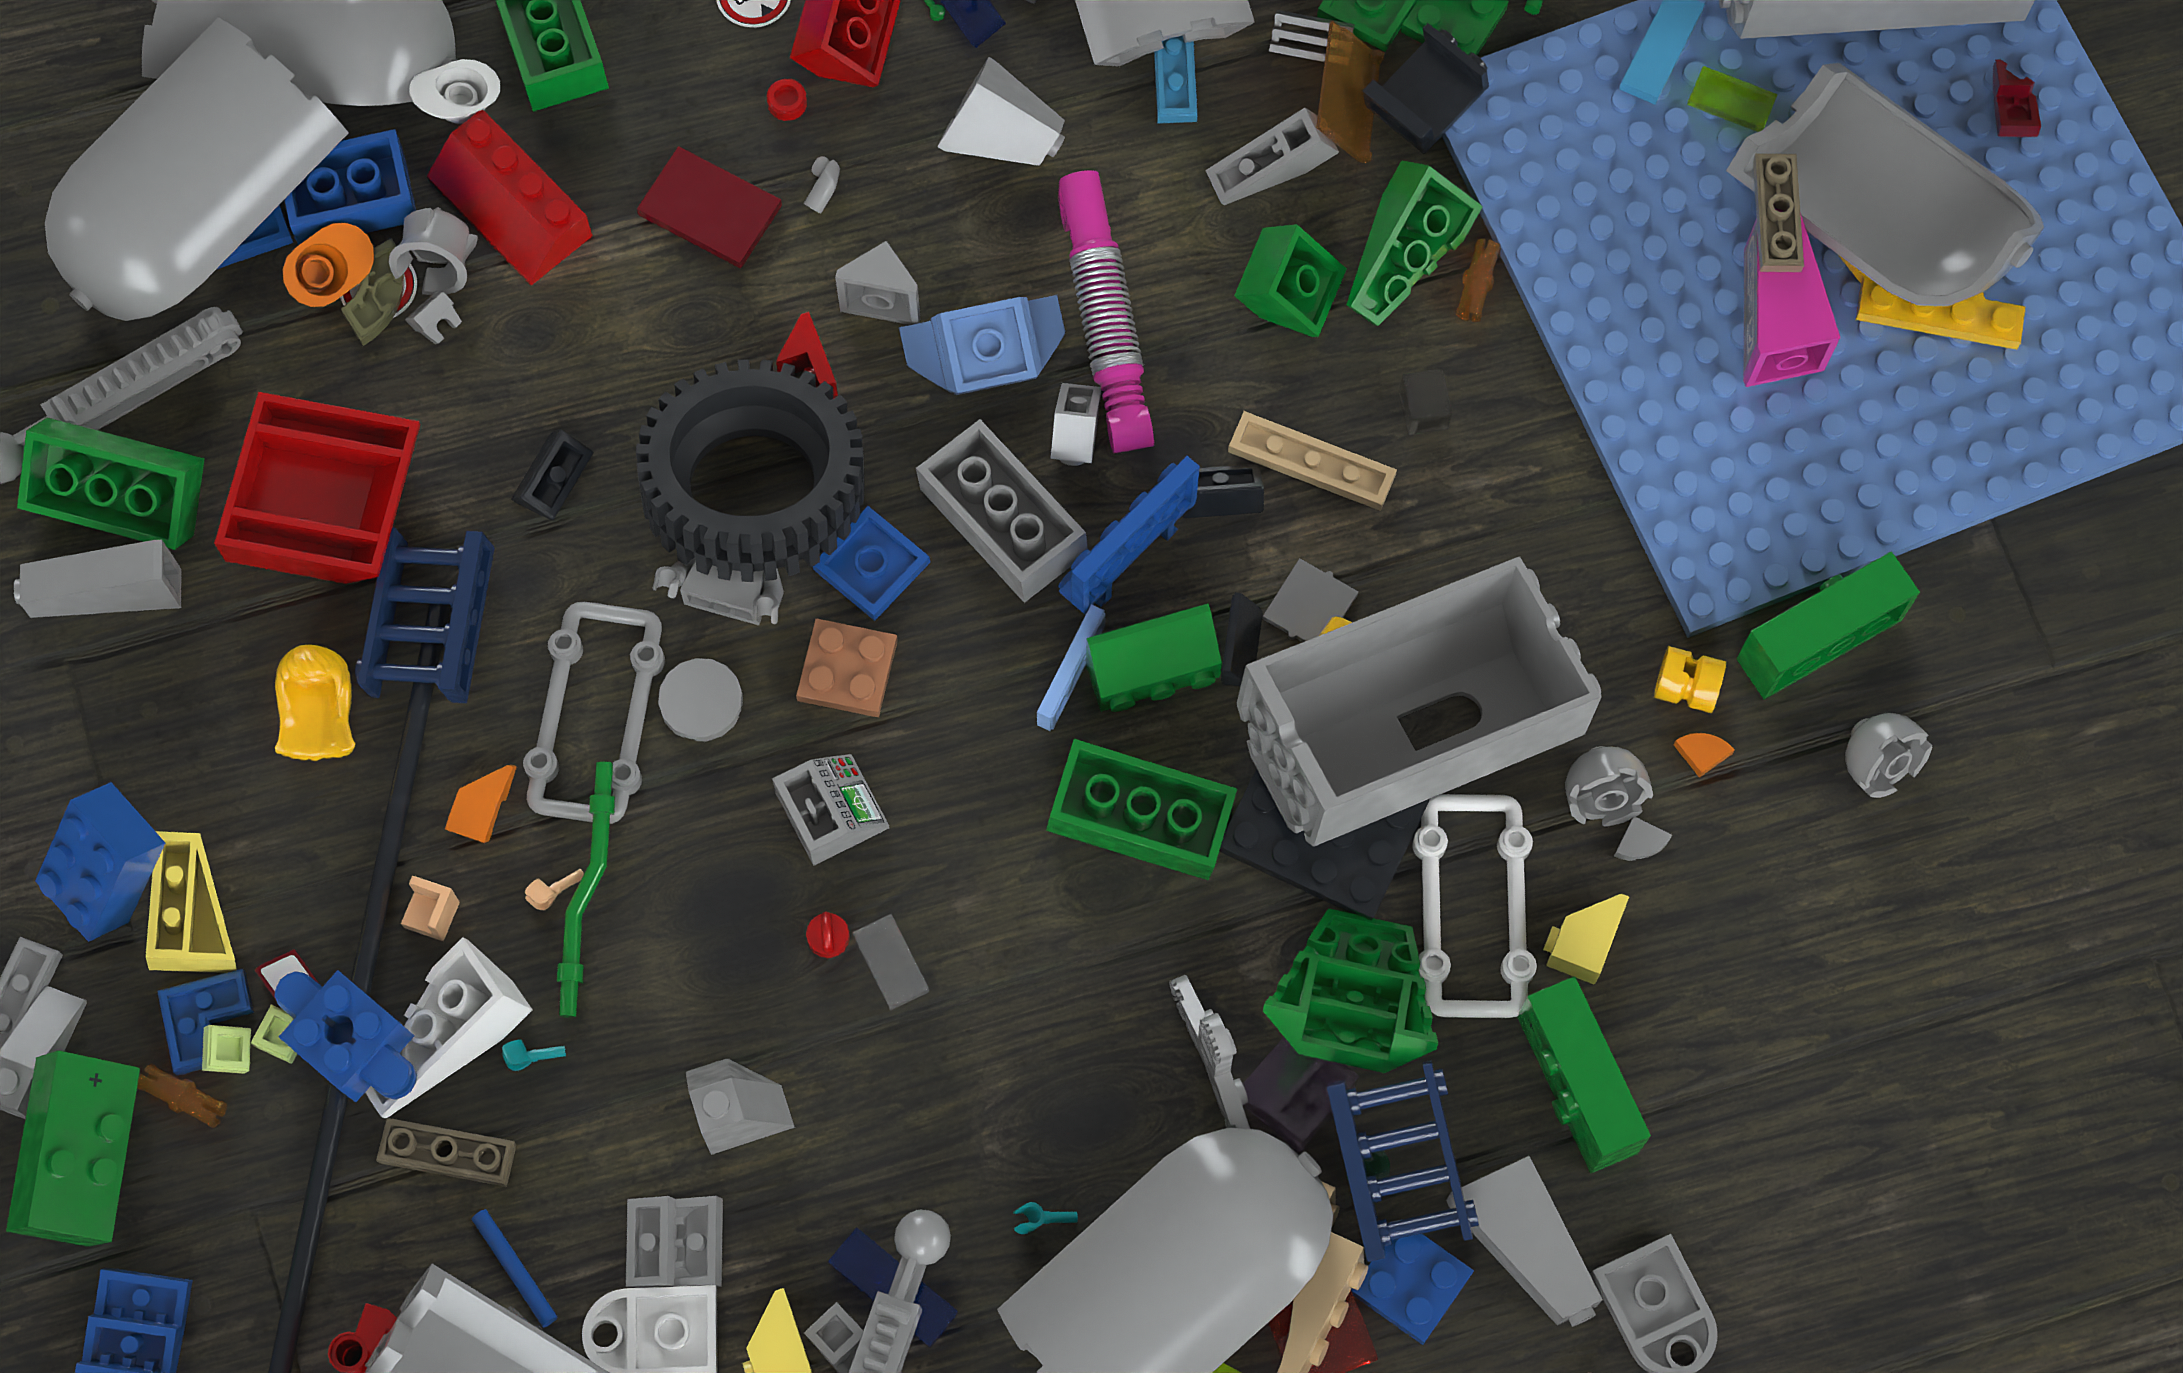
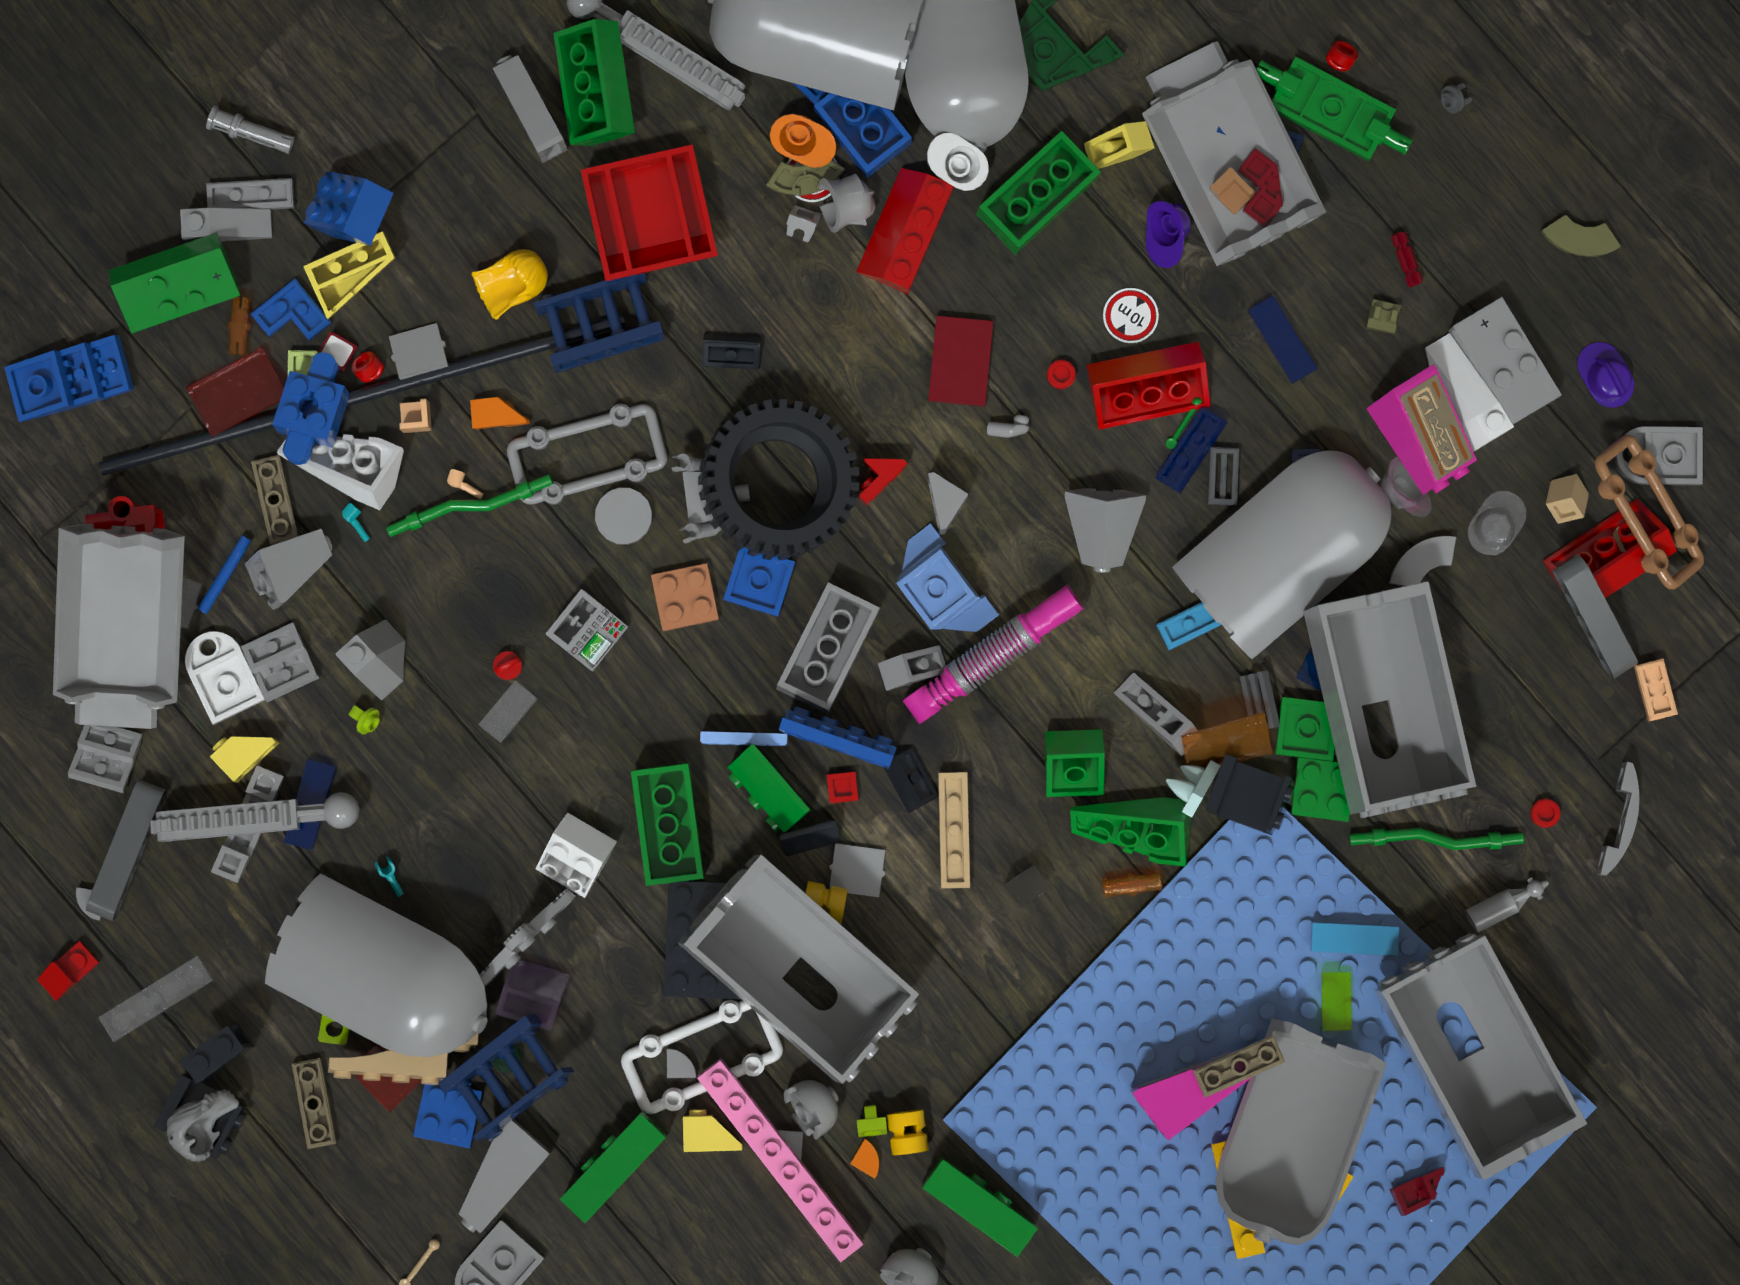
camera: 65 degrees right, 15 degrees up
yellowish green tile [202,1025,251,1074] -> none
green wedge [1263,908,1438,1073] -> none
none -> clear red piece [186,347,284,437]
none -> light grey slope [245,529,332,610]
none -> lime plate [348,705,380,734]
none -> red tile [351,351,384,383]
none -> light grey piece [389,323,448,380]
none -> white slope [536,812,617,898]
none -> light grey tile [667,1049,696,1078]
none -> bright pink brick [697,1058,864,1263]
none -> red tile [827,772,858,804]
none -> lime tile [857,1105,887,1137]
none -> light aqua tile [1166,760,1220,817]

